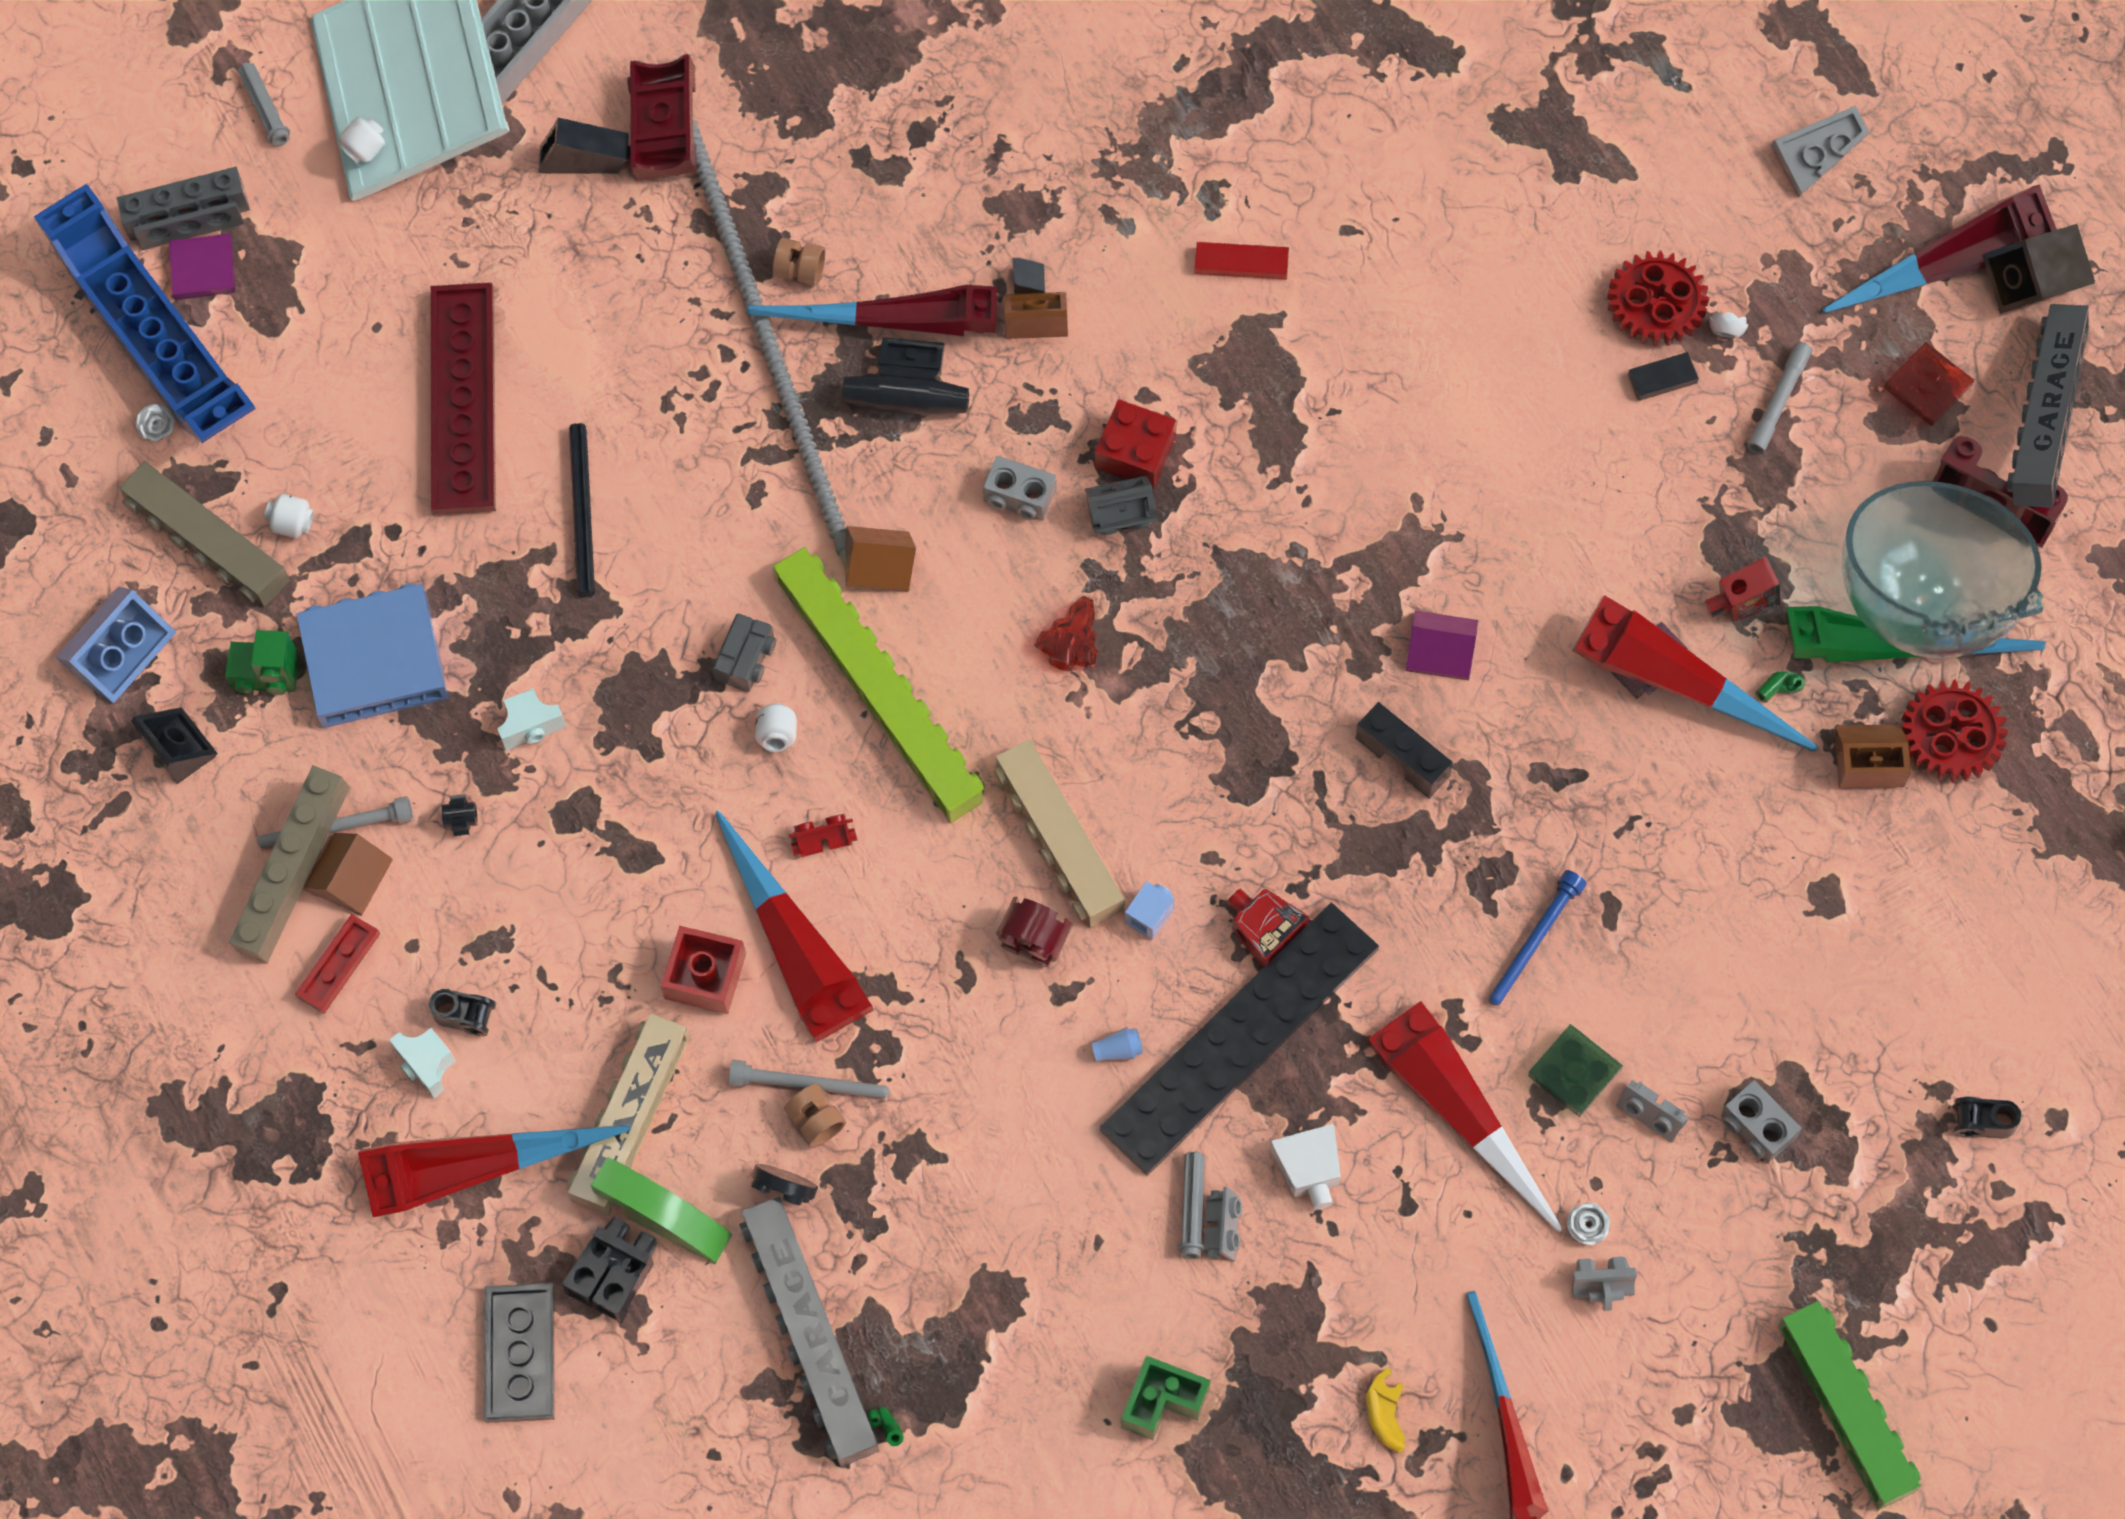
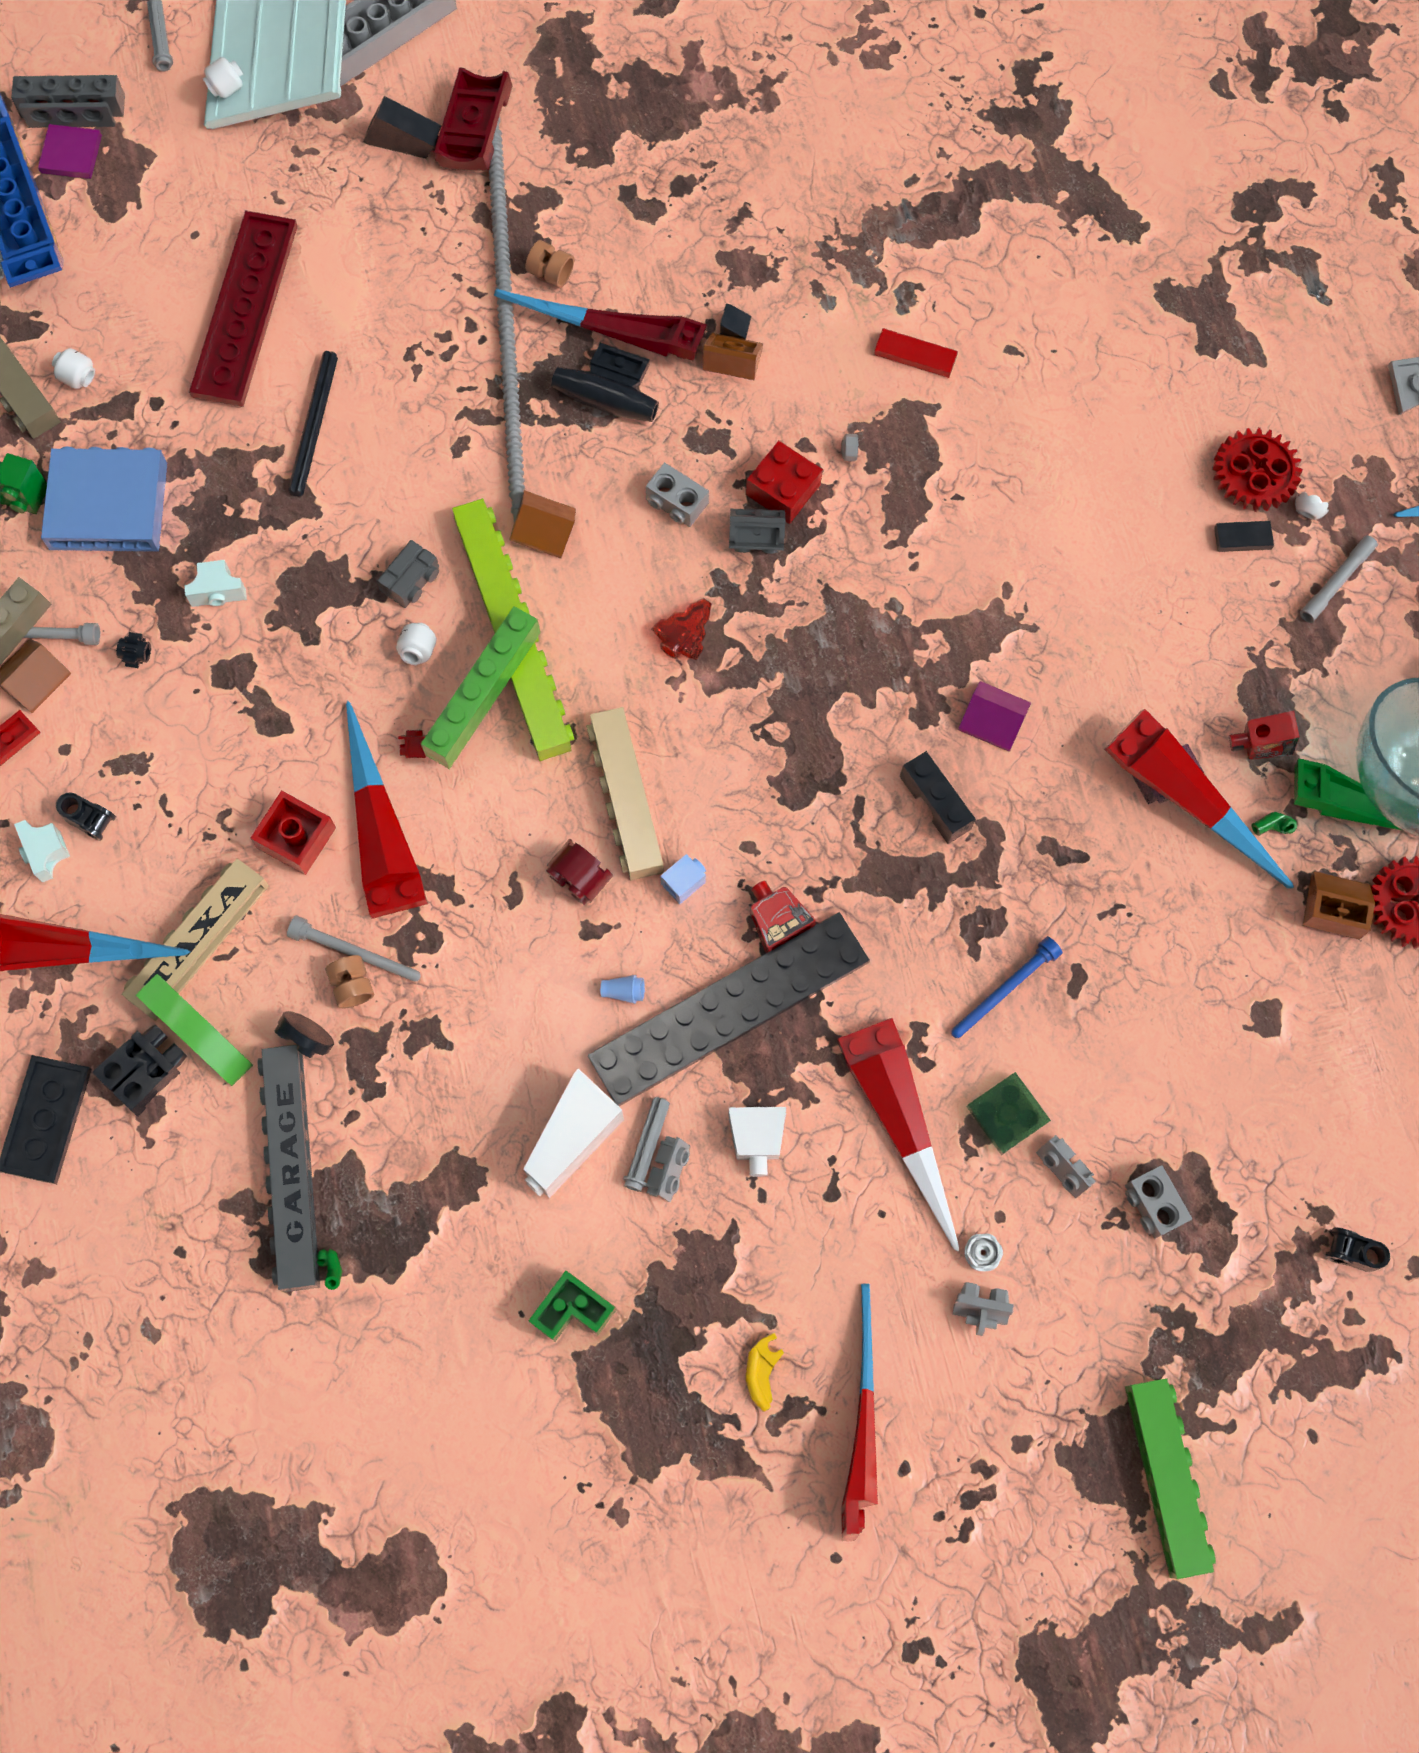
camera: 10 degrees right, 5 degrees up
none -> bright green brick [421,606,541,769]
none -> white slope [524,1069,624,1198]
none -> light grey tile [841,434,858,461]

